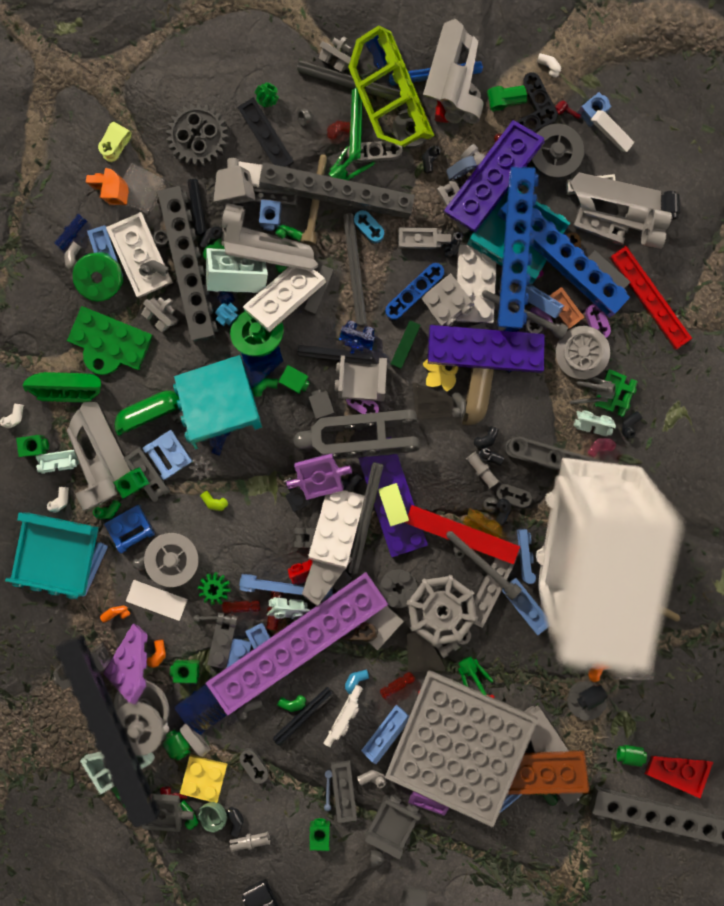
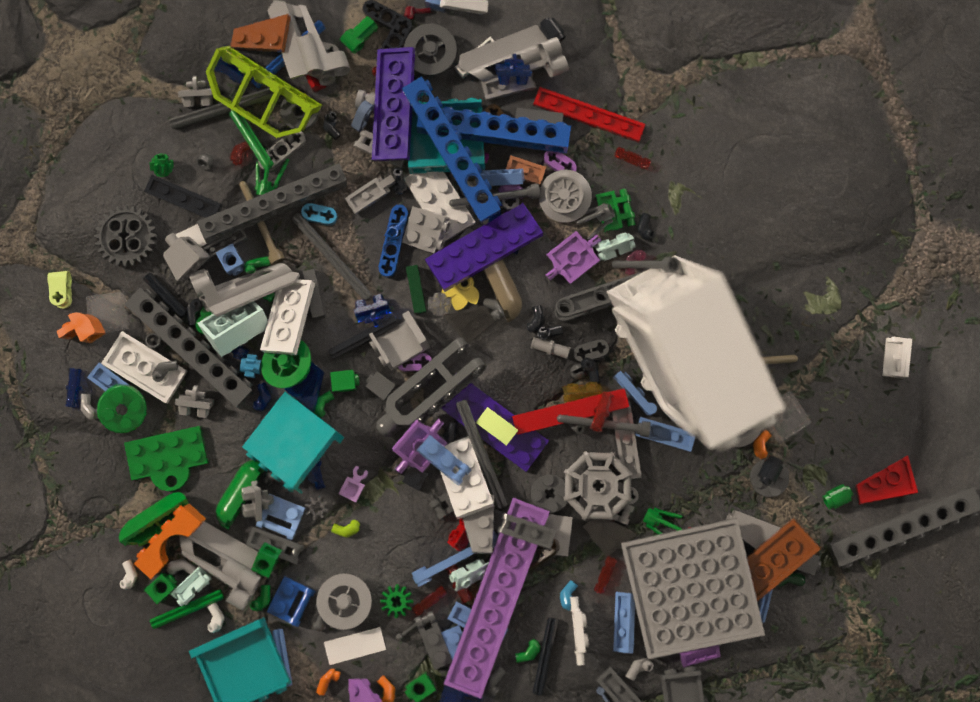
camera: 30 degrees left, 5 degrees down
none -> orange arch [134,503,206,579]
none -> green axle [150,589,224,629]
none -> light grey arm [167,558,197,575]
none -> dark orange wing [230,14,291,52]
none -> light grey hips [241,481,274,521]
none -> clear blue arm [253,382,271,411]
none -> lavender plate [339,466,368,503]
none -> blue hand [384,217,408,241]
none -> medium blue plate [416,435,471,485]
none -> clear gear [428,293,451,316]
none -> clear blue hips [495,54,532,85]
none -> dark grey plate [498,513,556,549]
none -> medium lavender plate [545,231,601,284]
none -> clear red pin [590,391,614,432]
none -> dark grey piece [612,257,679,273]
none -> clear red axle [614,147,651,170]

